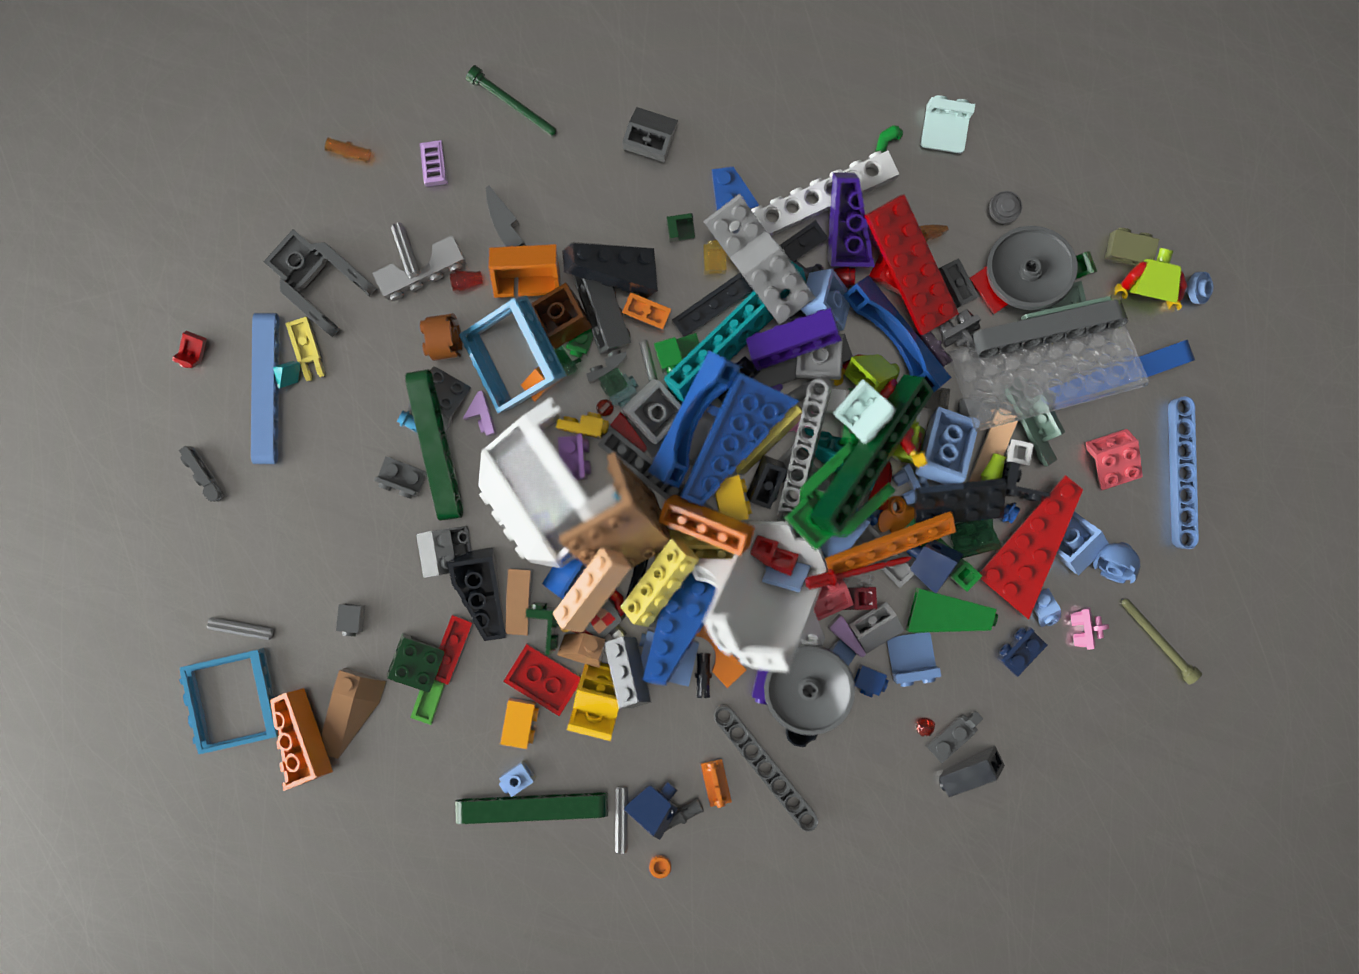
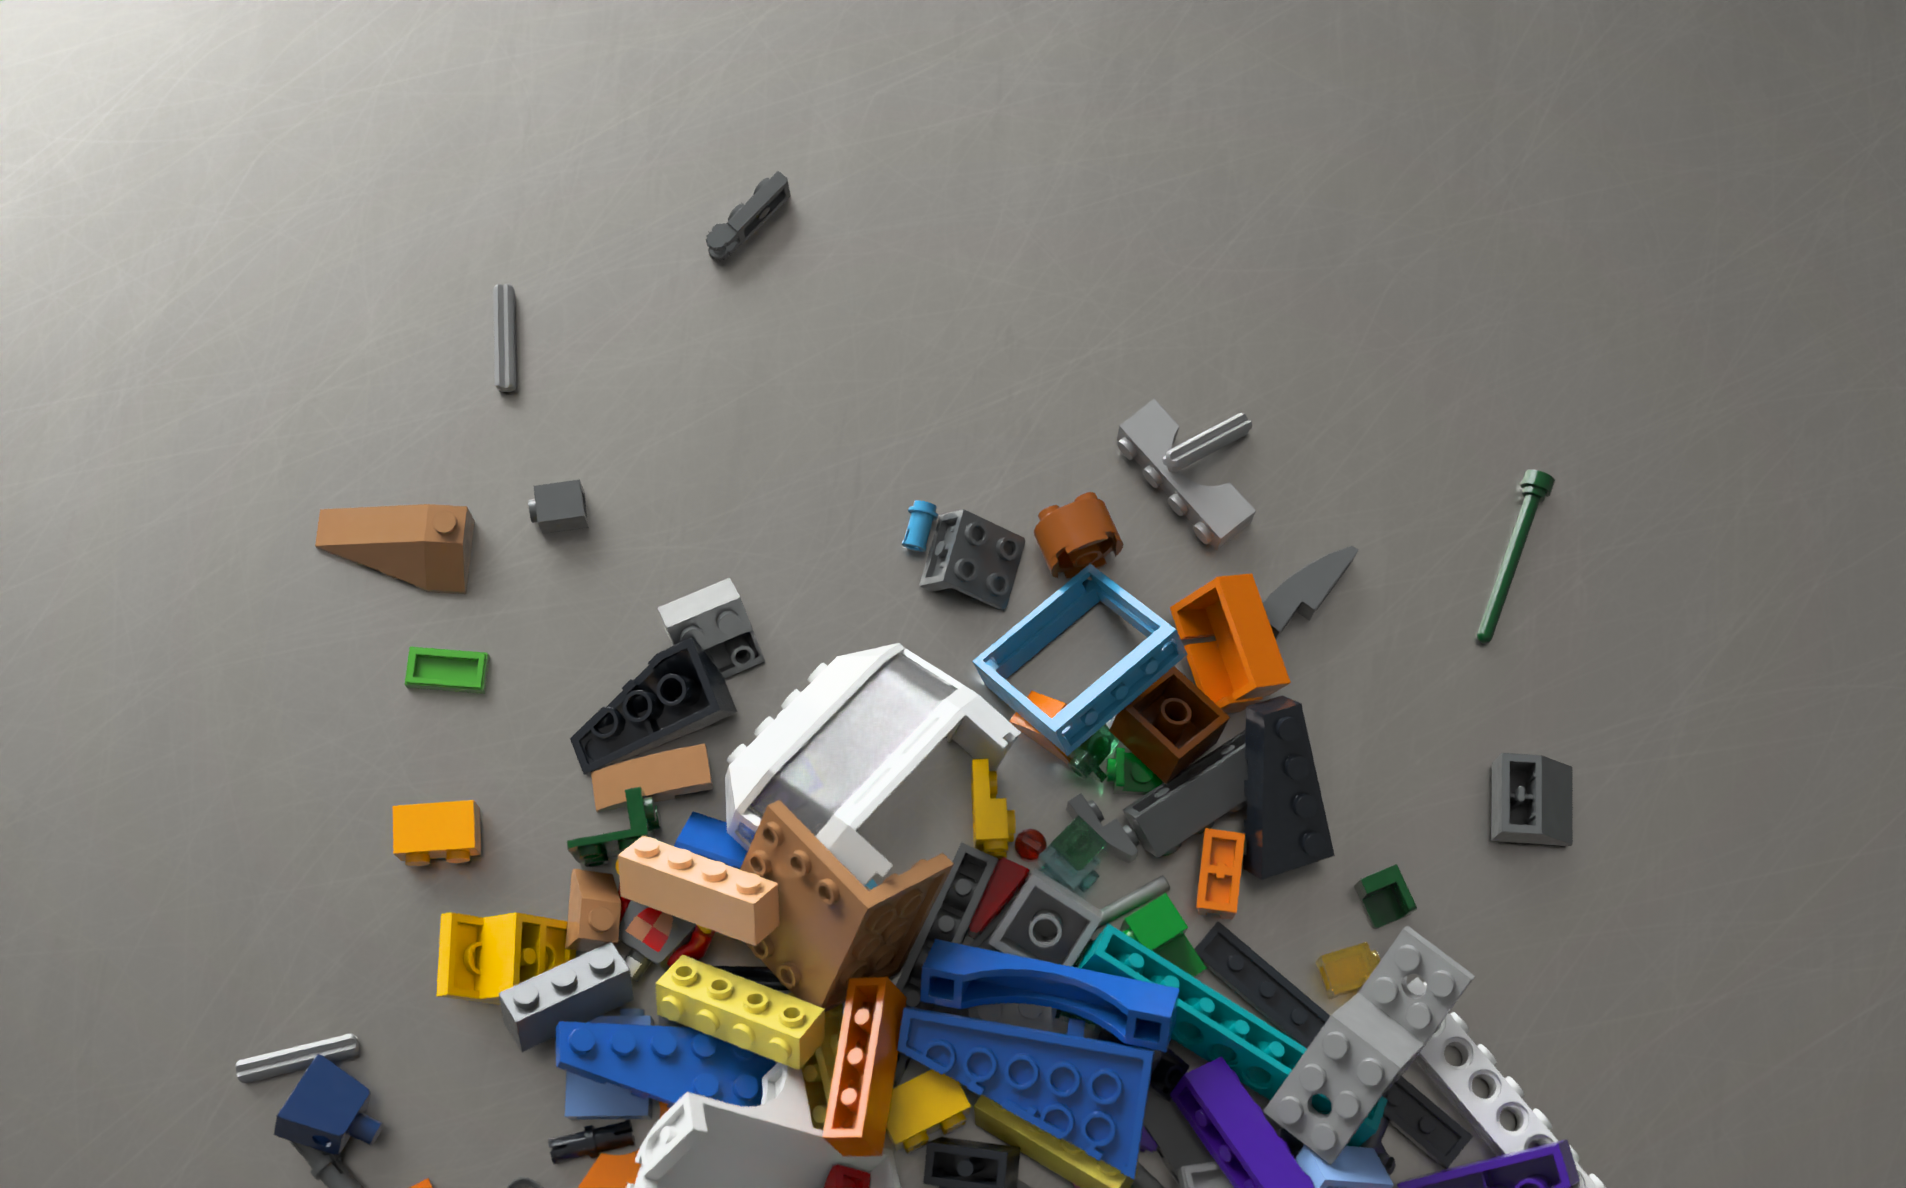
camera: 75 degrees right, 15 degrees down
red bracket [172,330,207,368] -> none
dark azure window [179,648,279,755] -> none
medium blue beam [251,313,280,464] -> none
dark grey plate [263,229,377,337] -> none
orange wedge [270,688,333,791] -> none
teal slope [273,361,300,388] -> none
light yellow hinge [286,316,325,381] -> none
clear orange pin [324,137,371,163] -> none
dark grey bracket [374,456,427,499] -> none
dark green bracket [387,633,445,692] -> none
dark green beam [405,369,463,521] -> none
lavender slope [420,140,448,187] -> none
red plate [435,615,474,685] -> none
clear red cone [449,271,483,292] -> none
dark green beam [455,792,608,824] -> none
lavender slope [463,390,497,436] -> none
light blue brick [499,760,536,797] -> none
red plate [503,643,581,716] -> none
medium lavender bracket [558,433,591,480] -> none
orange tile [649,855,671,879] -> none
blue wing [712,167,759,210] -> none

